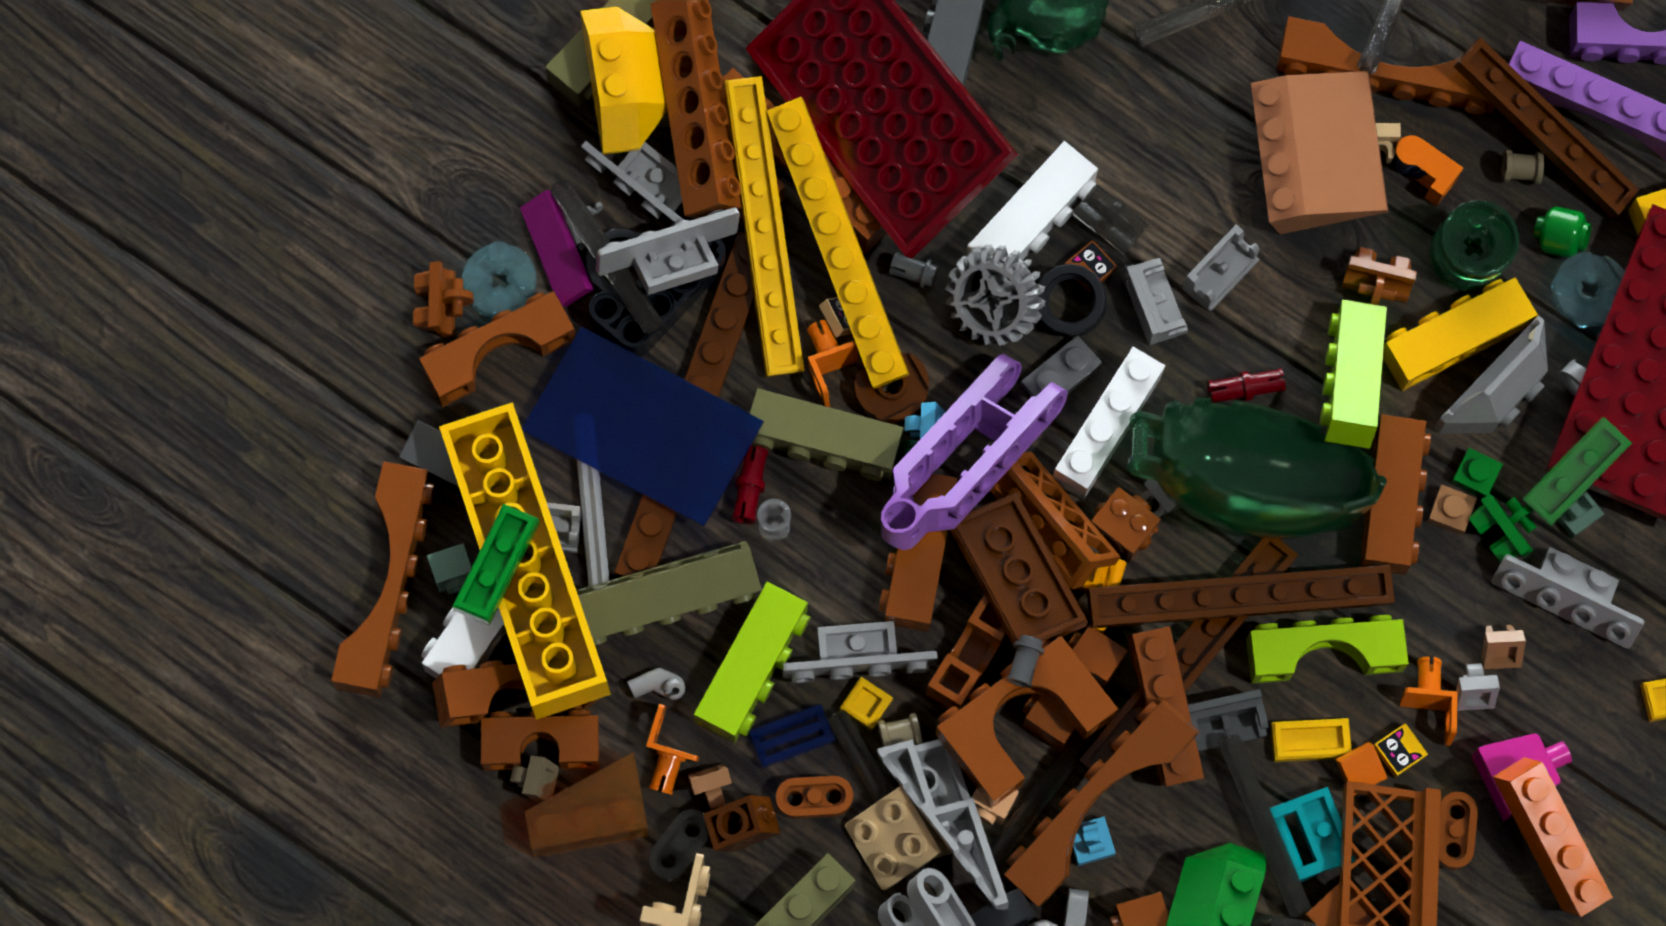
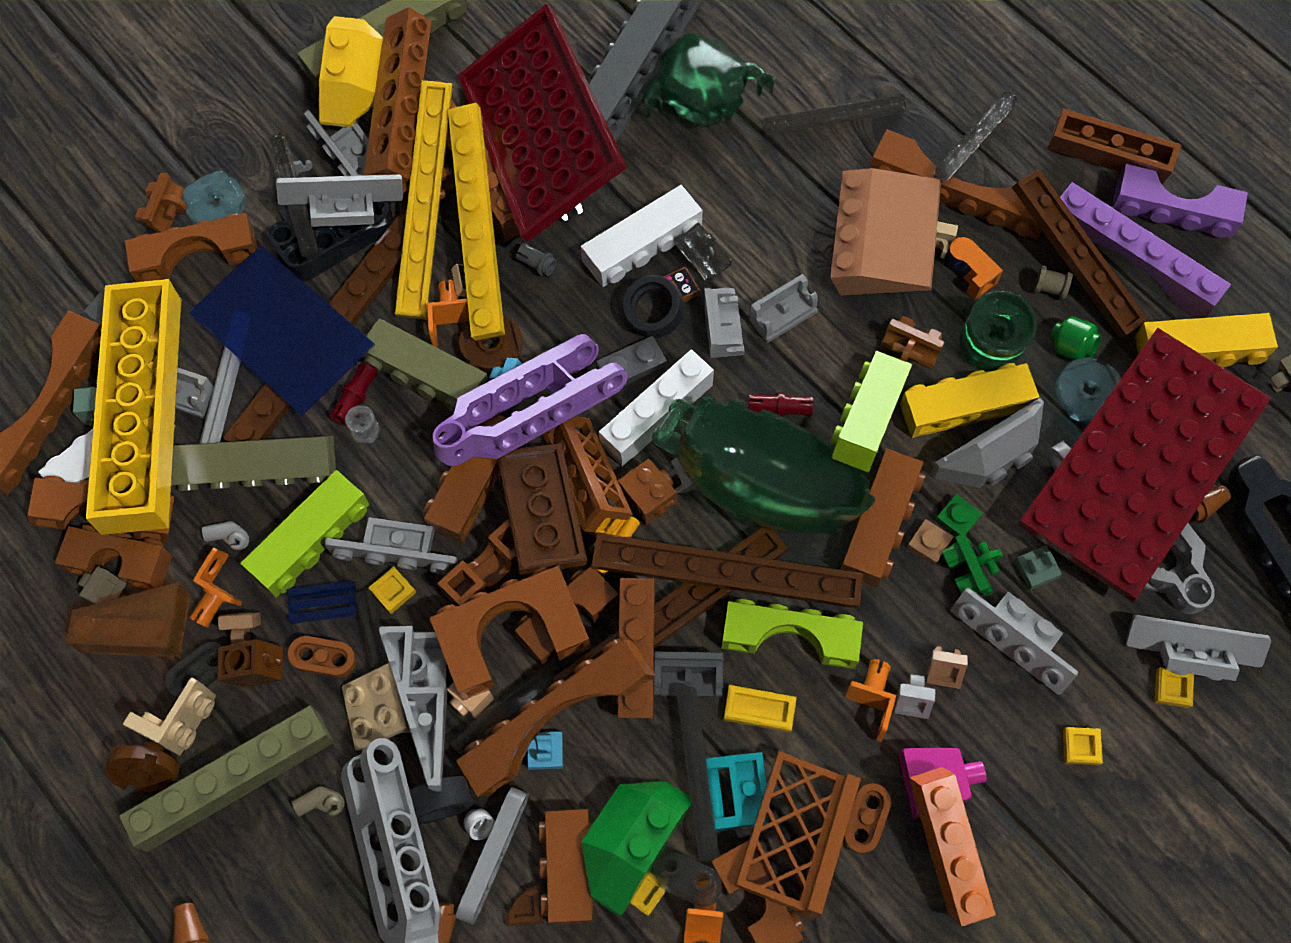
camera: 20 degrees right, 5 degrees down
green tile [452,504,540,625] -> none
magenta tile [520,190,593,307] -> none
dark tan bush [877,713,922,747] -> none
light grey gear [945,245,1046,346] -> none
dark grey pin [1007,635,1045,688] -> none
orange tile [1335,742,1387,796] -> none
tile [1374,723,1428,778] -> none
green tile [1522,416,1632,526] -> none

